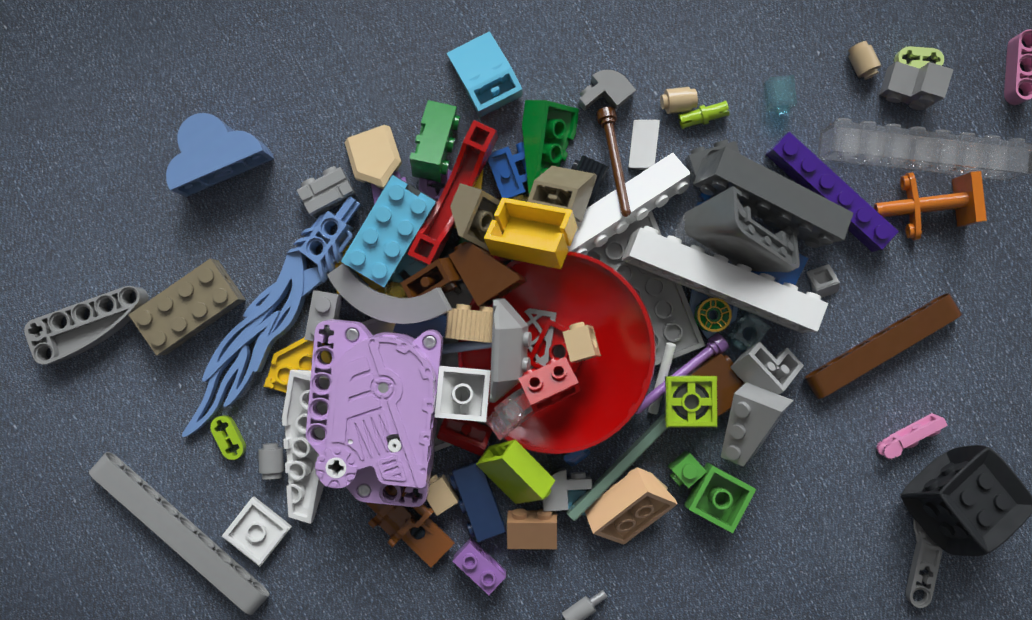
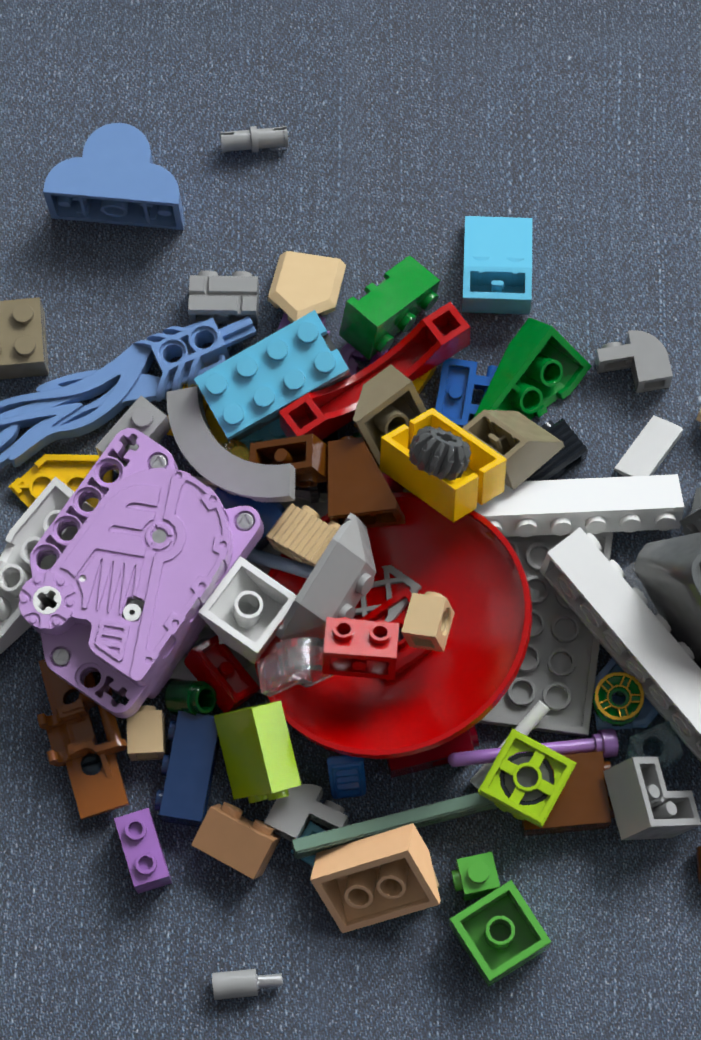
camera: 35 degrees right, 15 degrees down
reddish brown piece [596,107,631,217] -> none
light grey wedge [721,382,793,467] -> none
none -> dark green brick [165,680,217,716]
none -> light grey pin [220,126,288,153]
none -> dark grey gear [408,426,472,480]

